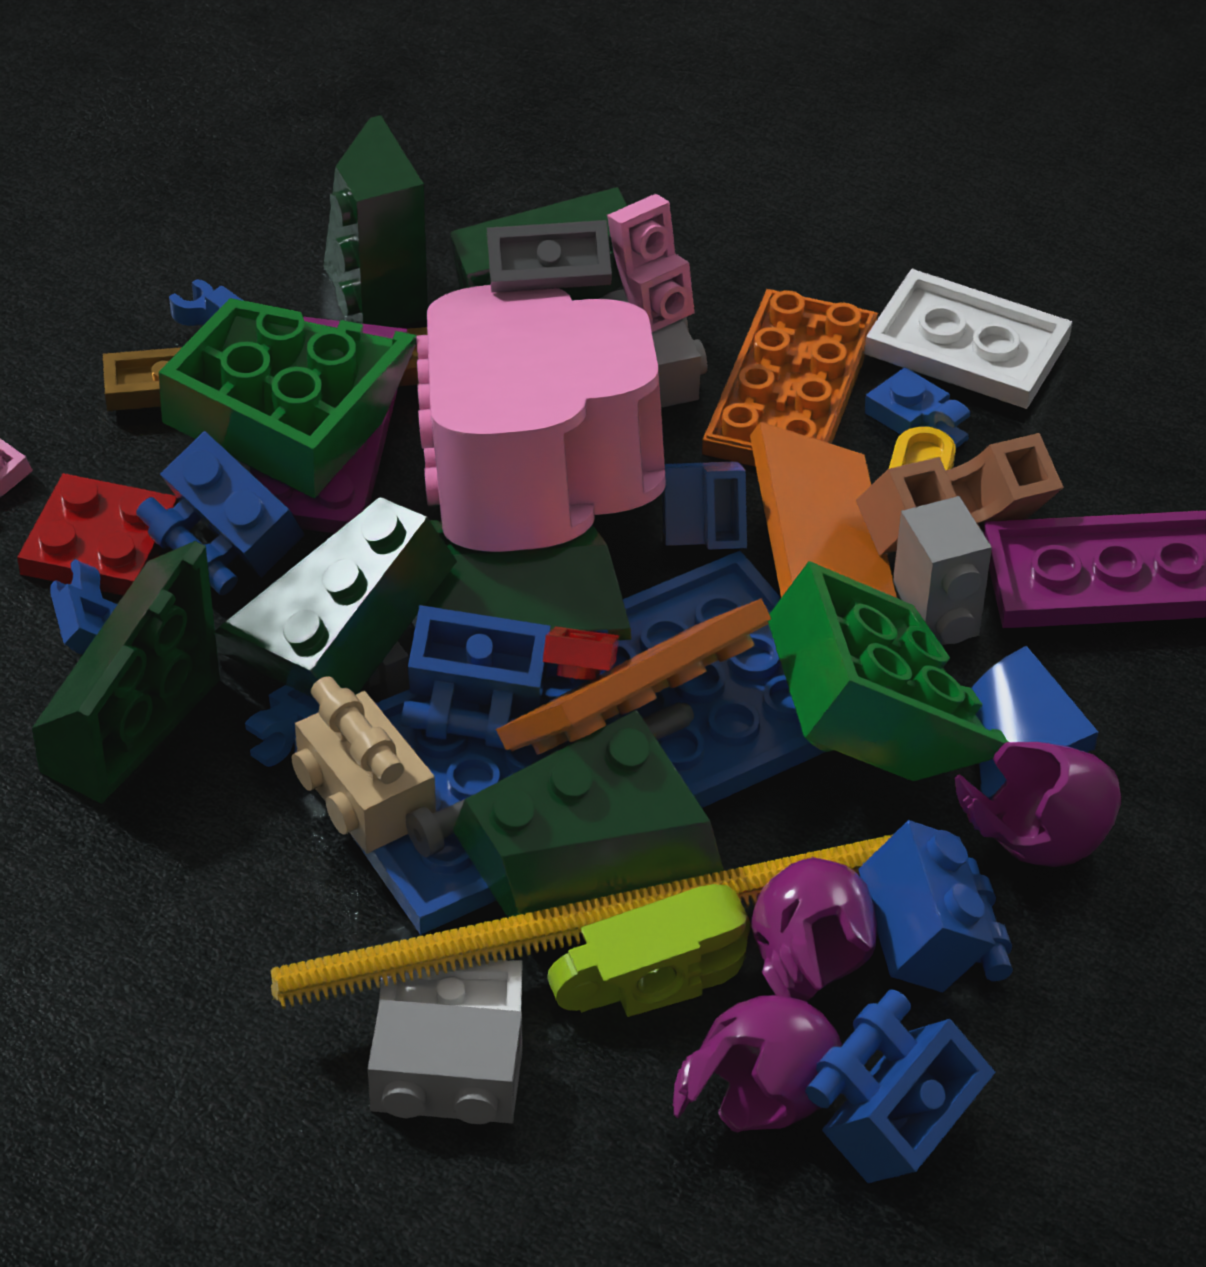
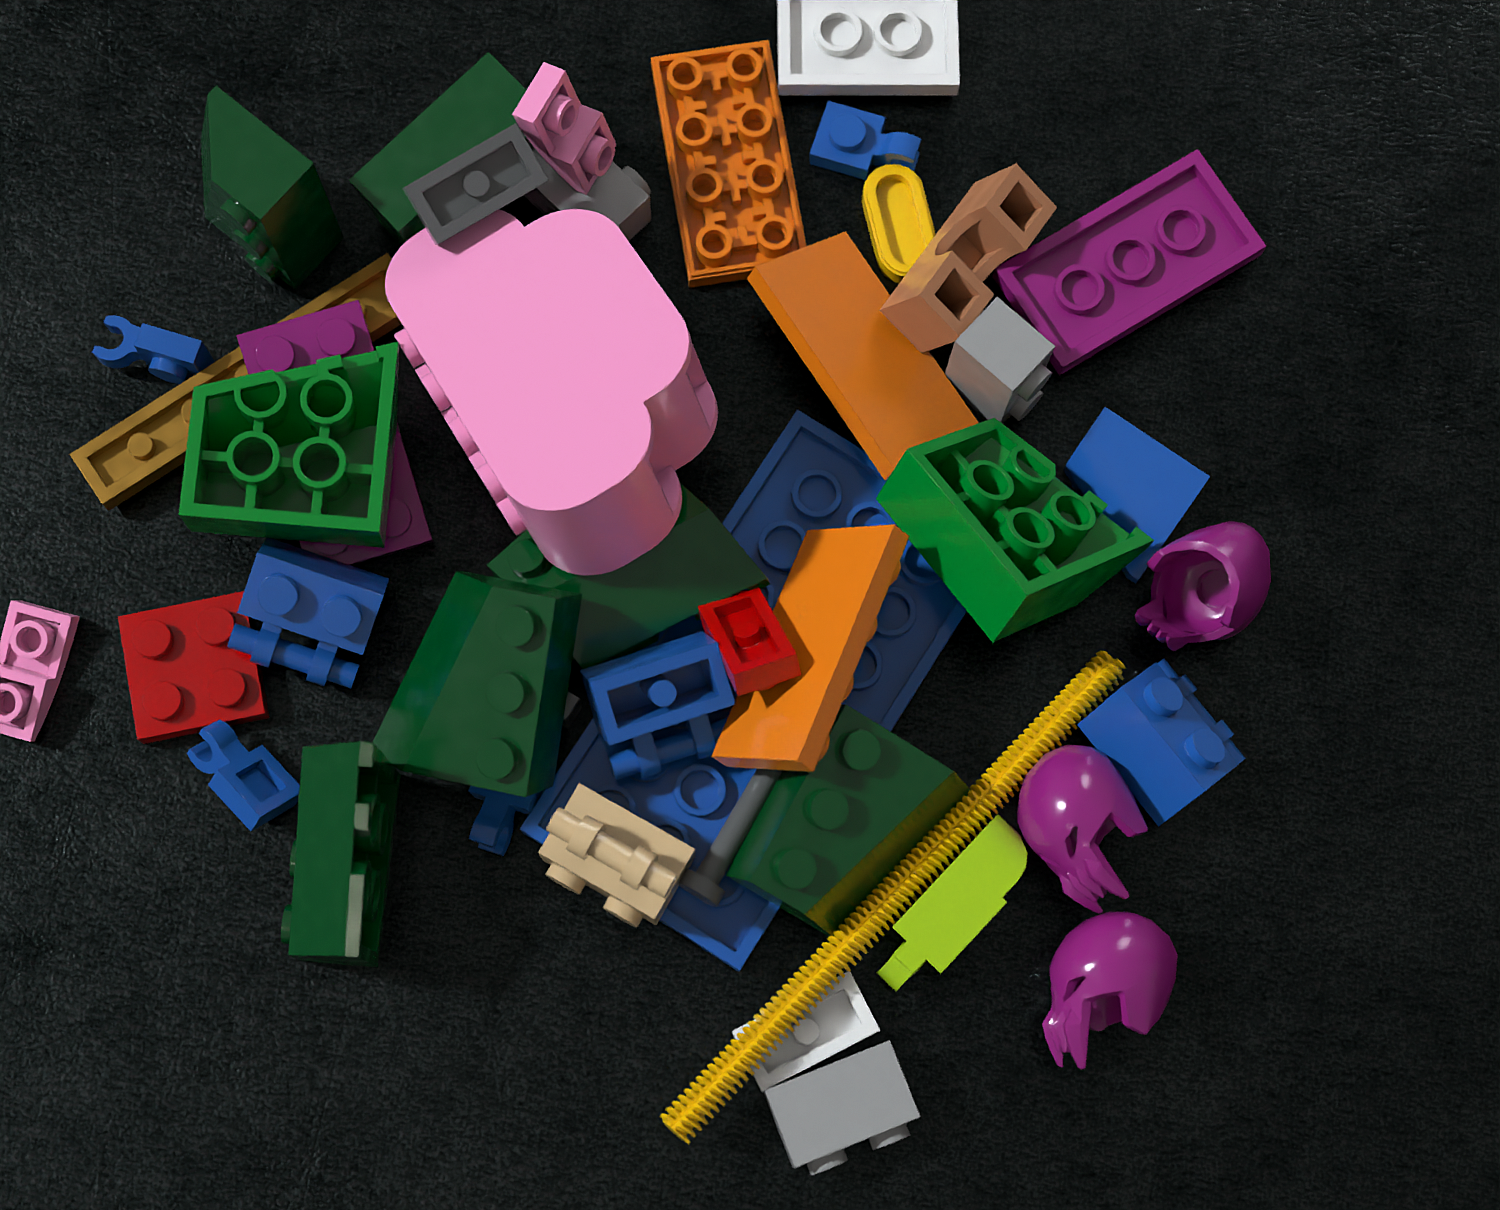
camera: 30 degrees left, 30 degrees up
blue piece [662,462,747,549] -> none
blue brick [805,990,996,1183] -> none

